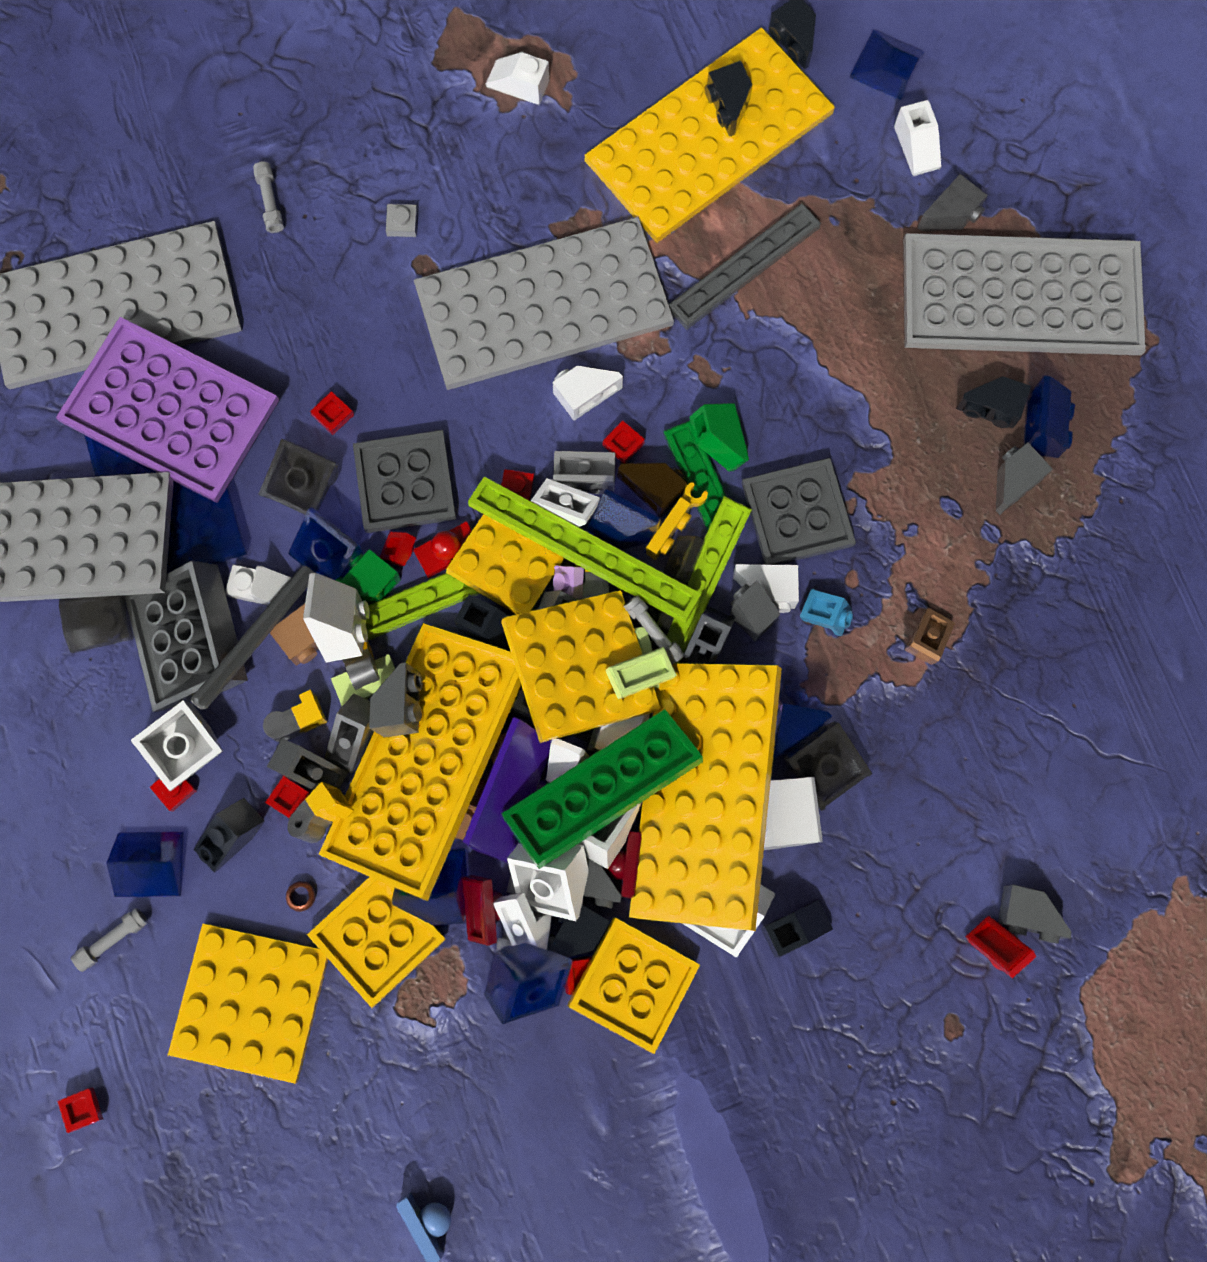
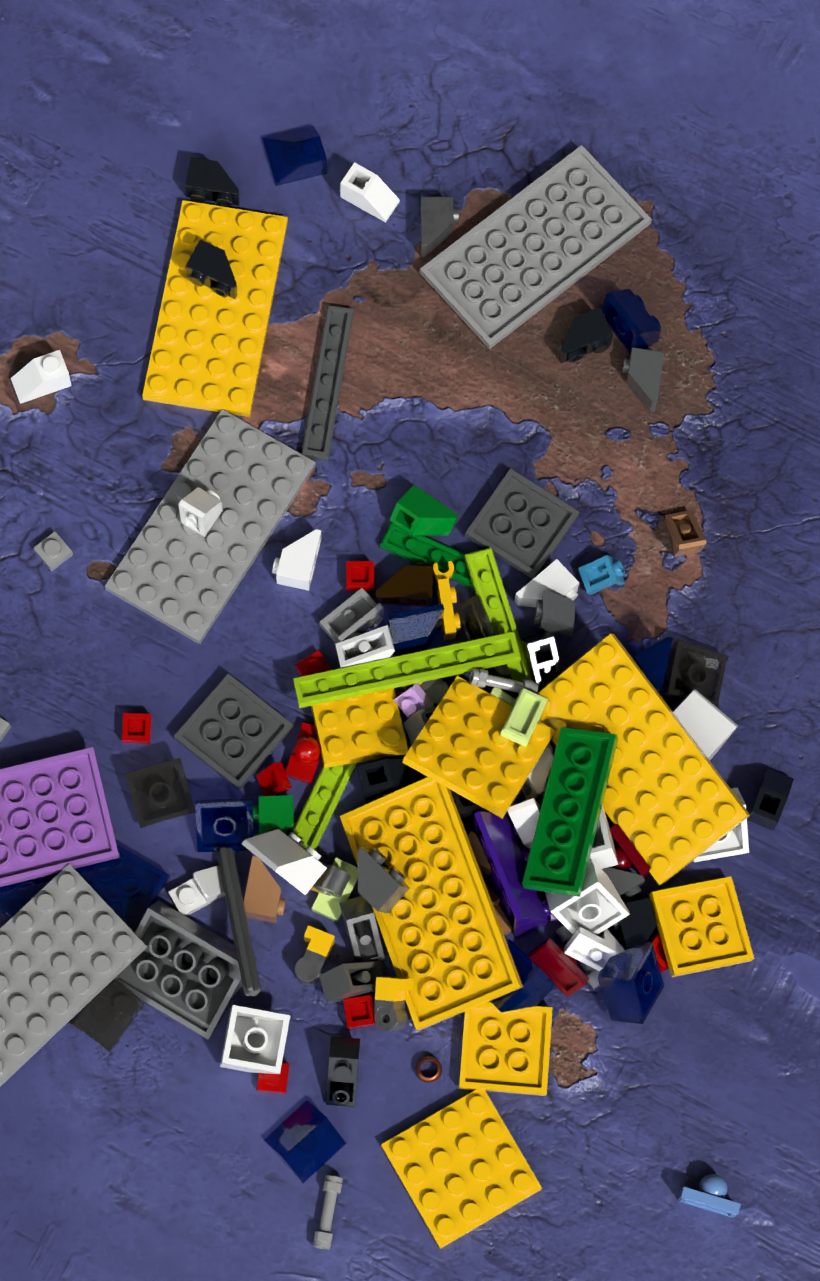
camera: 45 degrees left, 5 degrees down
none -> white slope [179,487,223,537]

